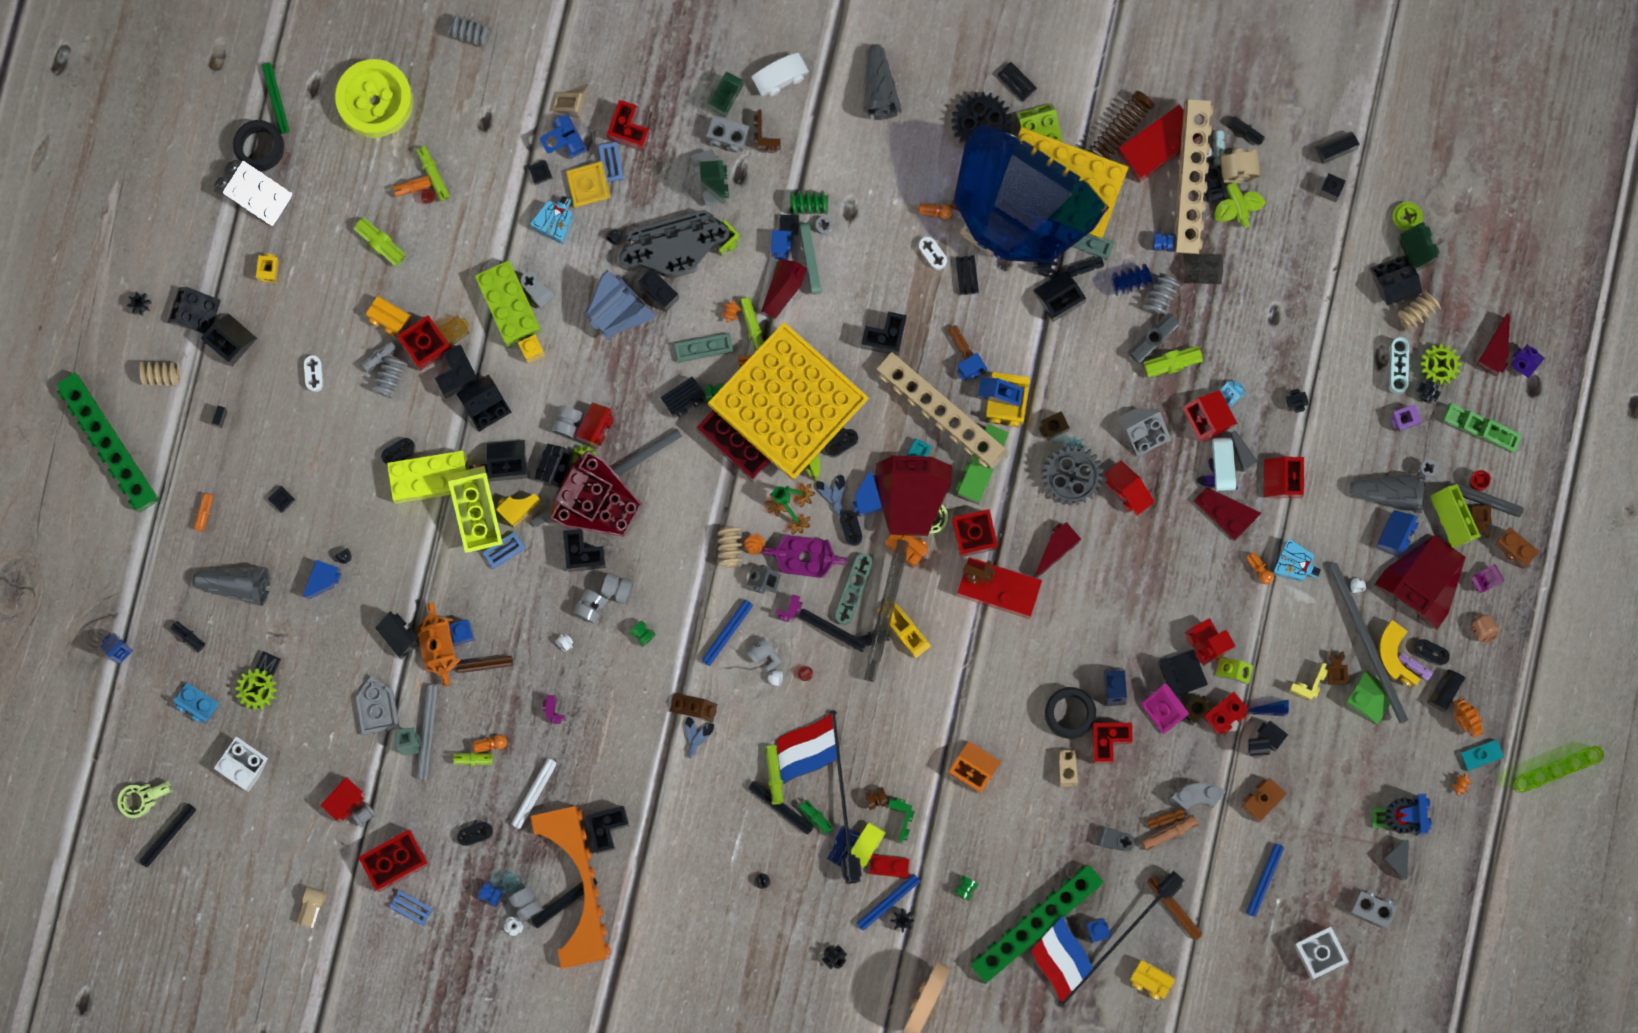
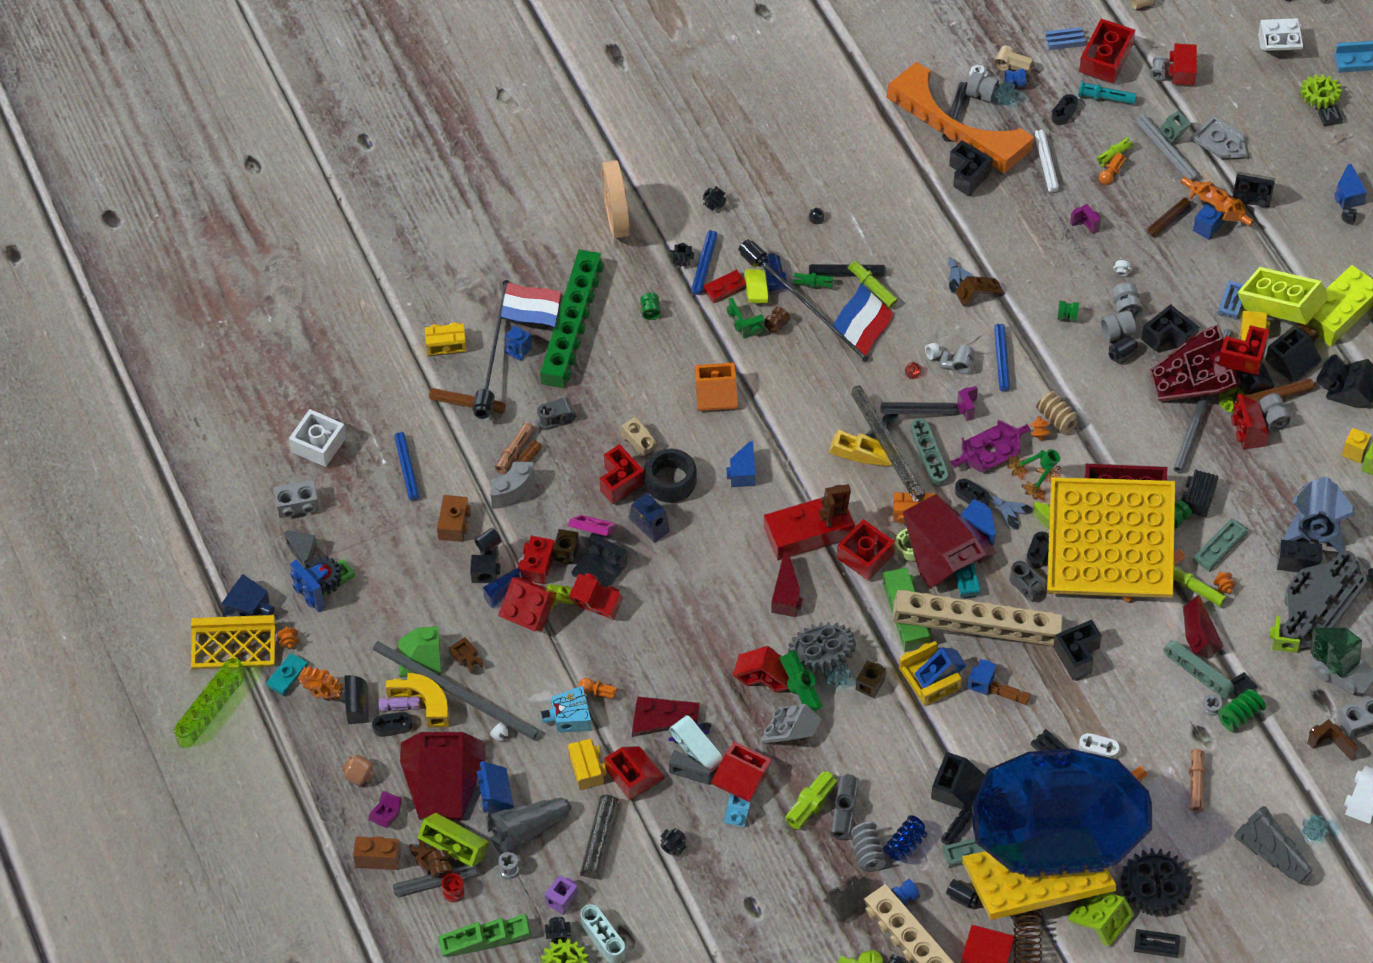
camera: 140 degrees right, 25 degrees down
dark grey brick [747,565,781,594] -> none
blue brick [771,230,791,260] -> none
light yellow bracket [1289,663,1328,701] -> none
none -> yellow fence [191,615,277,670]
none -> dark blue torso [221,574,275,617]
none -> reddish brown wheel [427,850,453,878]
none -> red brick [498,577,557,632]
none -> yellow brick [567,738,607,790]
none -> clear smoke brick [580,795,621,880]
none -> blue slope [726,441,755,487]
none -> green piece [779,650,823,711]
none -> black brick [946,879,980,909]
none -> tan piece [994,46,1034,74]
none -> dark grey piece [1009,561,1047,601]
none -> teal pin [1078,80,1136,105]
none -> black brick [1108,337,1138,363]
none -> nougat pin [1189,749,1206,813]
none -> red brick [1219,325,1269,375]
none -> dark orange axle [1246,379,1315,402]
none -> clear light blue gear [1302,814,1329,842]
none -> black beam [1316,354,1344,389]

